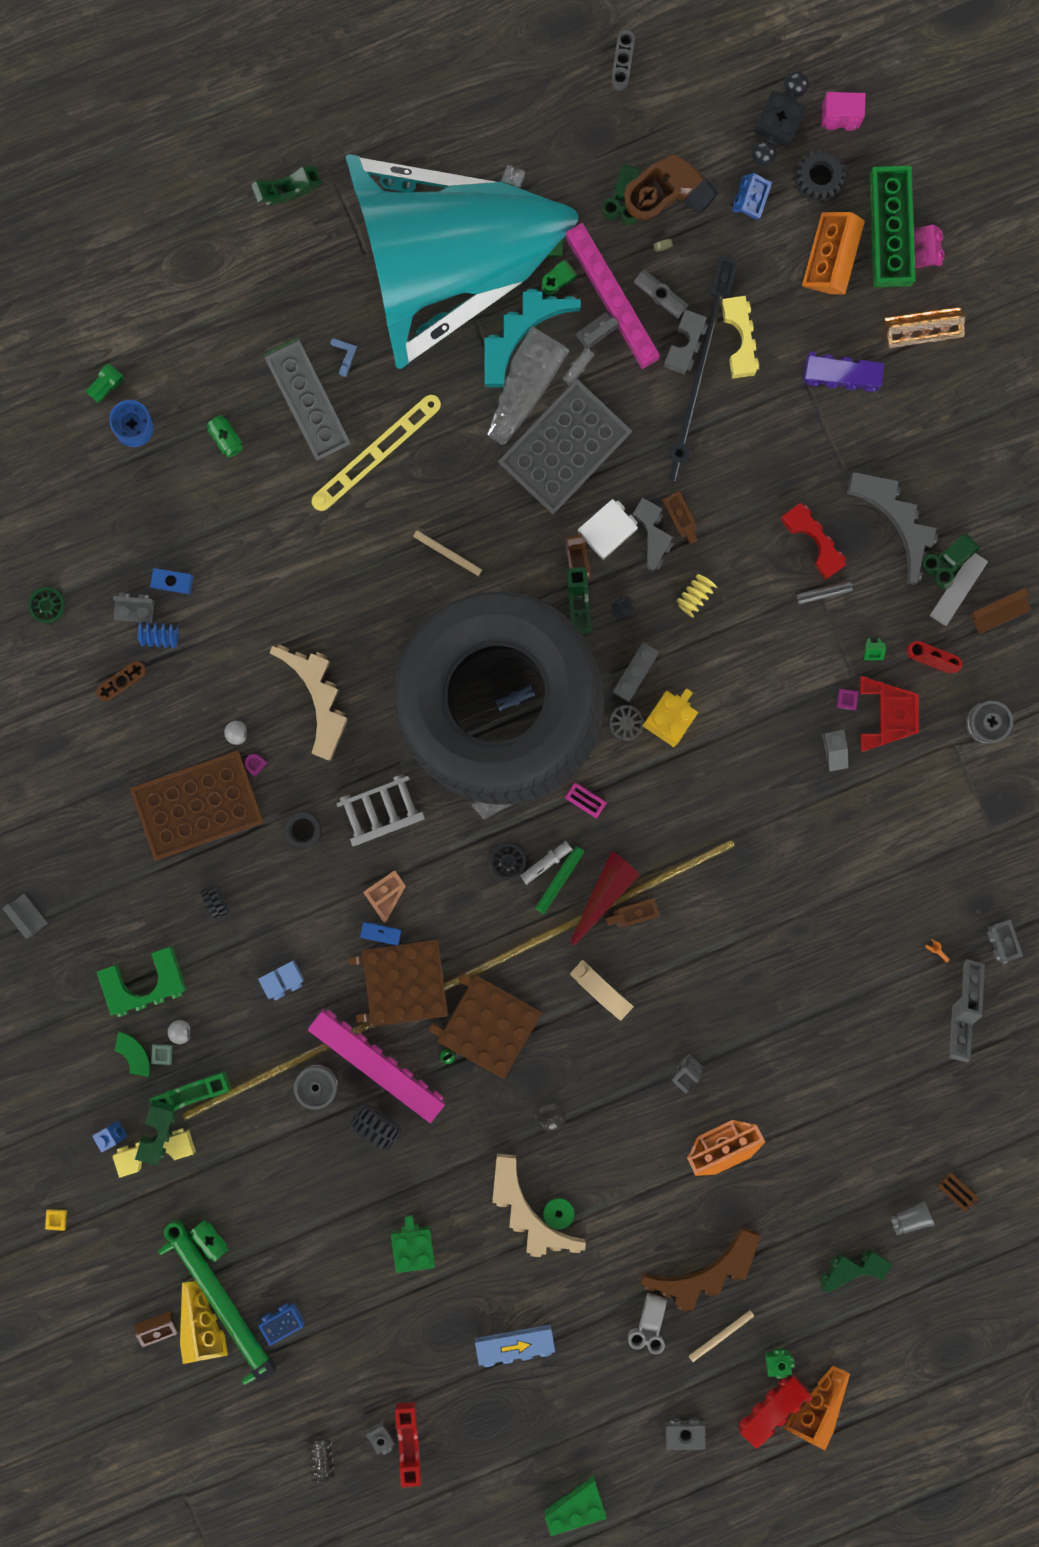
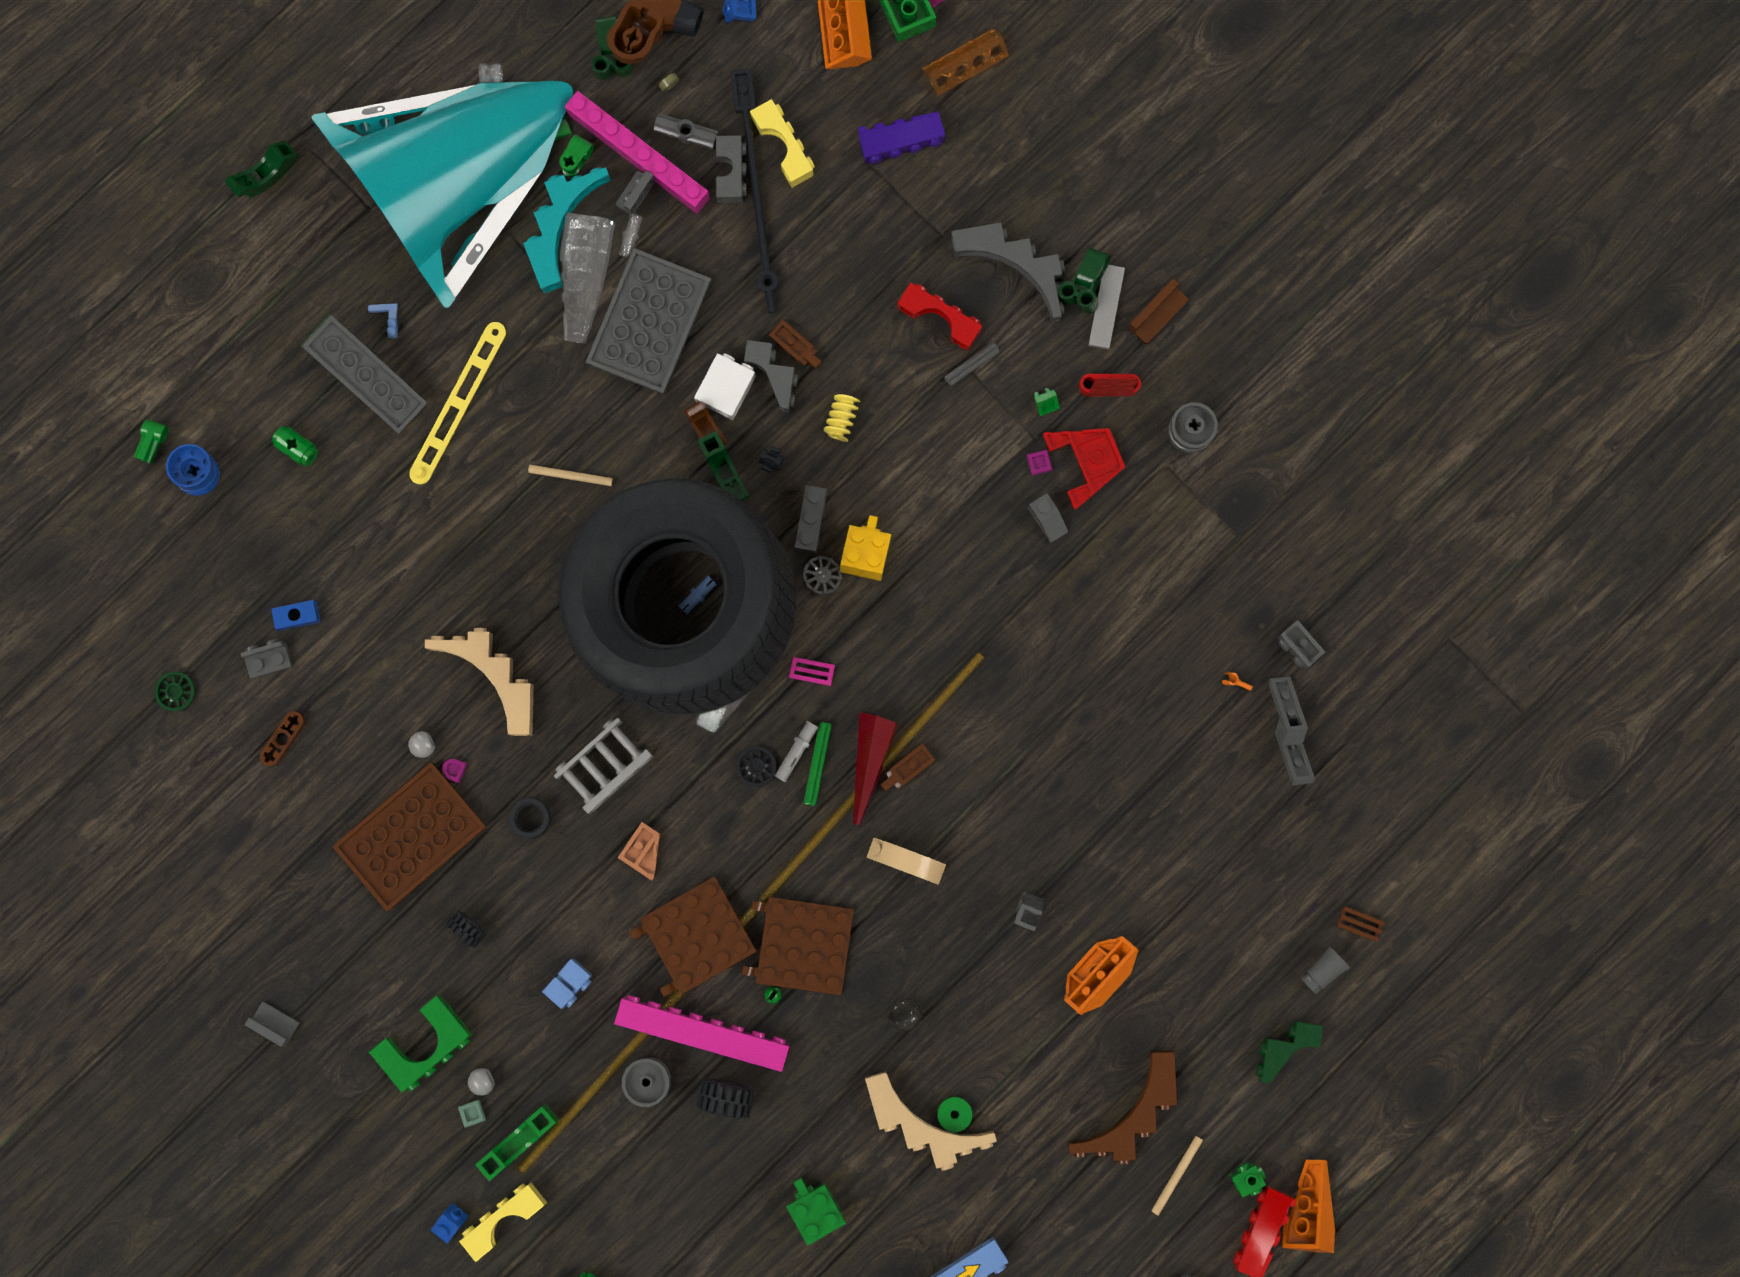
camera: 25 degrees left, 5 degrees down
green tile [115,1031,150,1077] -> none
dark green arch [135,1100,177,1166] -> none
blue piece [137,622,179,648] -> none
blue piece [360,922,402,946] -> none
light grey piece [628,1293,667,1354] -> none

